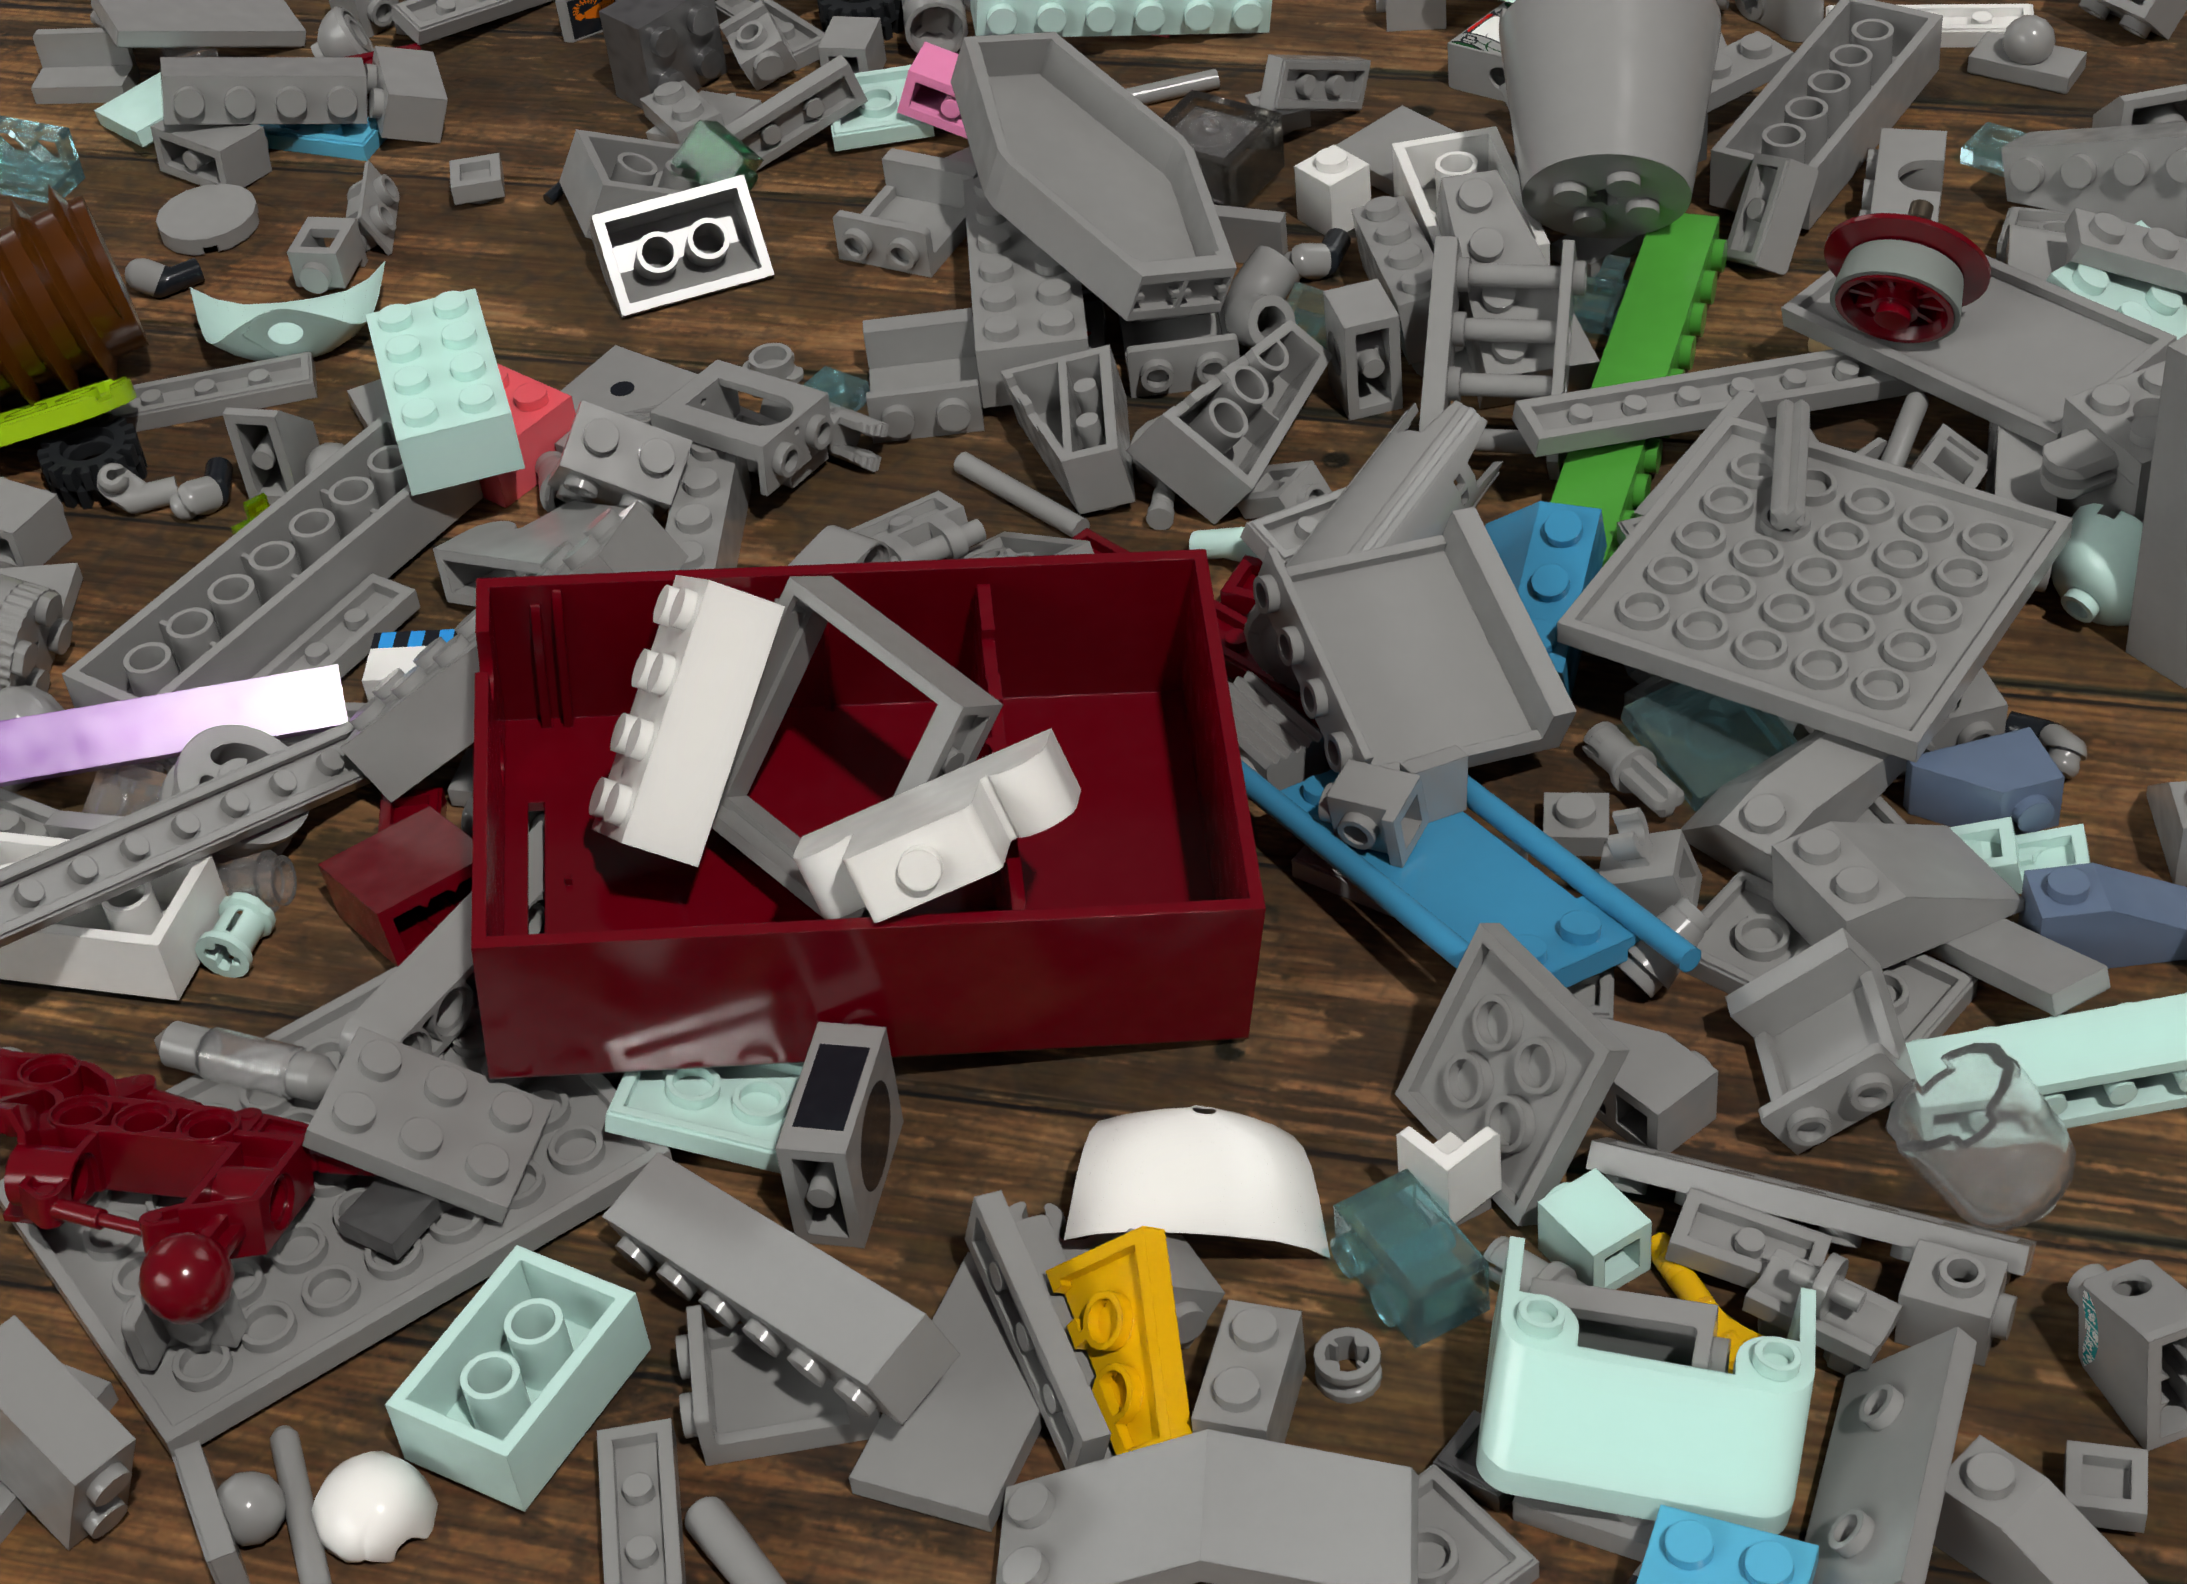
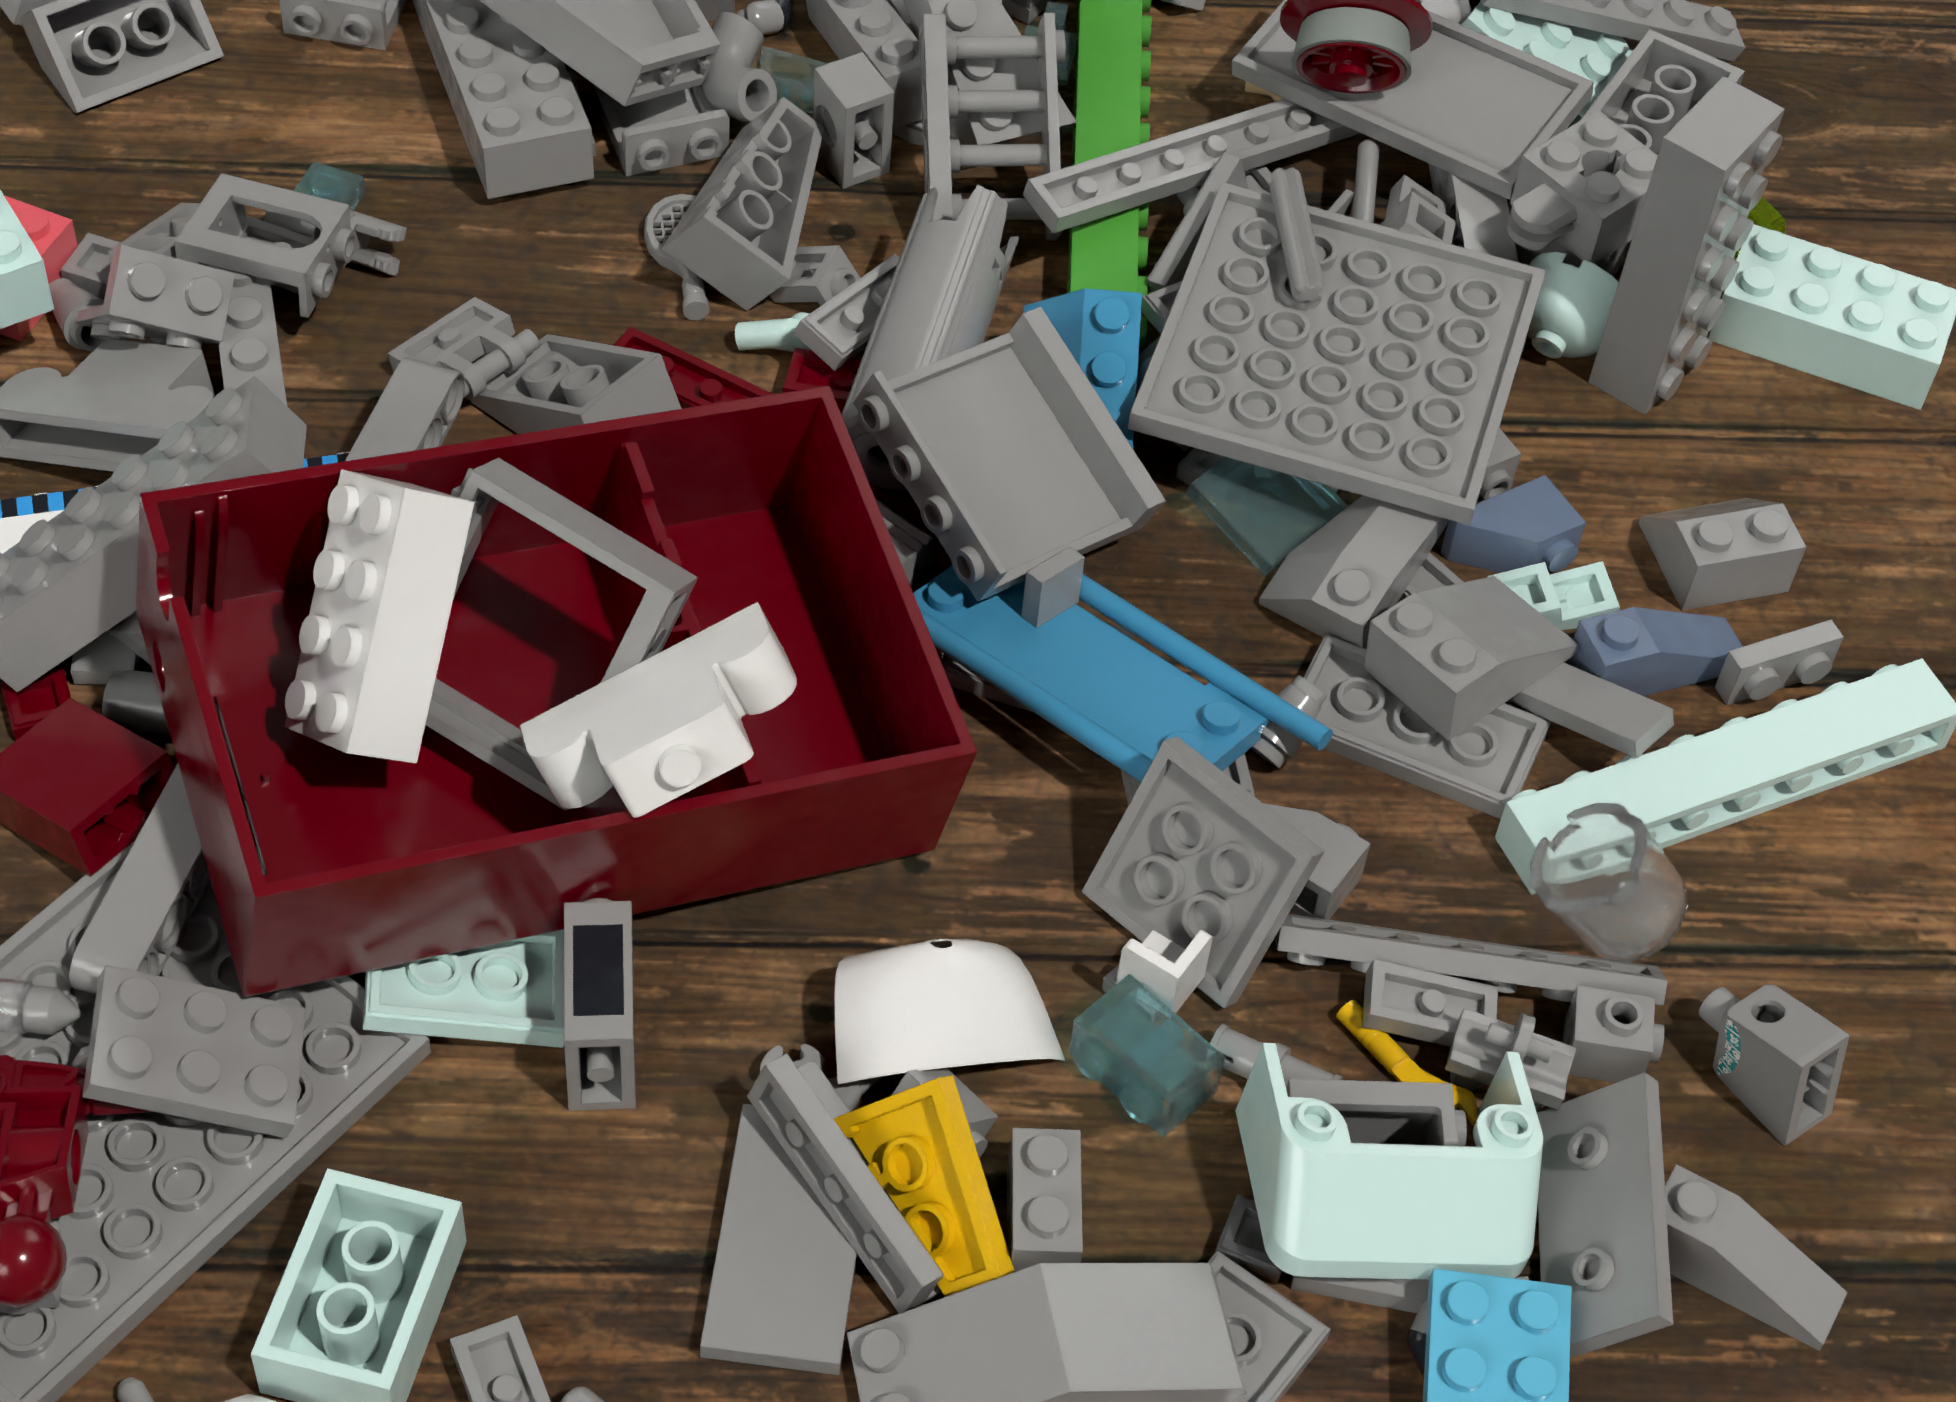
camera: 25 degrees left, 10 degrees up
flat silver tile [338,1176,442,1261] -> none
light grey tile [561,345,698,414] -> none
light grey brick [602,1152,960,1425] -> none
light grey panel [676,1305,881,1466] -> none
light grey plate [742,343,804,383] -> none
light grey panel [863,308,985,444] -> none
light grey bar [954,452,1090,538] -> none
light grey wedge [1000,344,1135,515] -> none
light grey bush [1313,1327,1382,1404] -> none
light grey brick [1318,759,1430,868] -> none
light aqua brick [1538,1168,1652,1290] -> none
light grey plate [1543,792,1609,857] -> none
light grey axle [1582,721,1684,817] -> none
light grey brick [1595,807,1702,916] -> none
light grey panel [1725,928,1919,1155] -> none
light grey arm [2005,711,2087,779] -> none
light grey plate [2063,1440,2148,1533] -> none

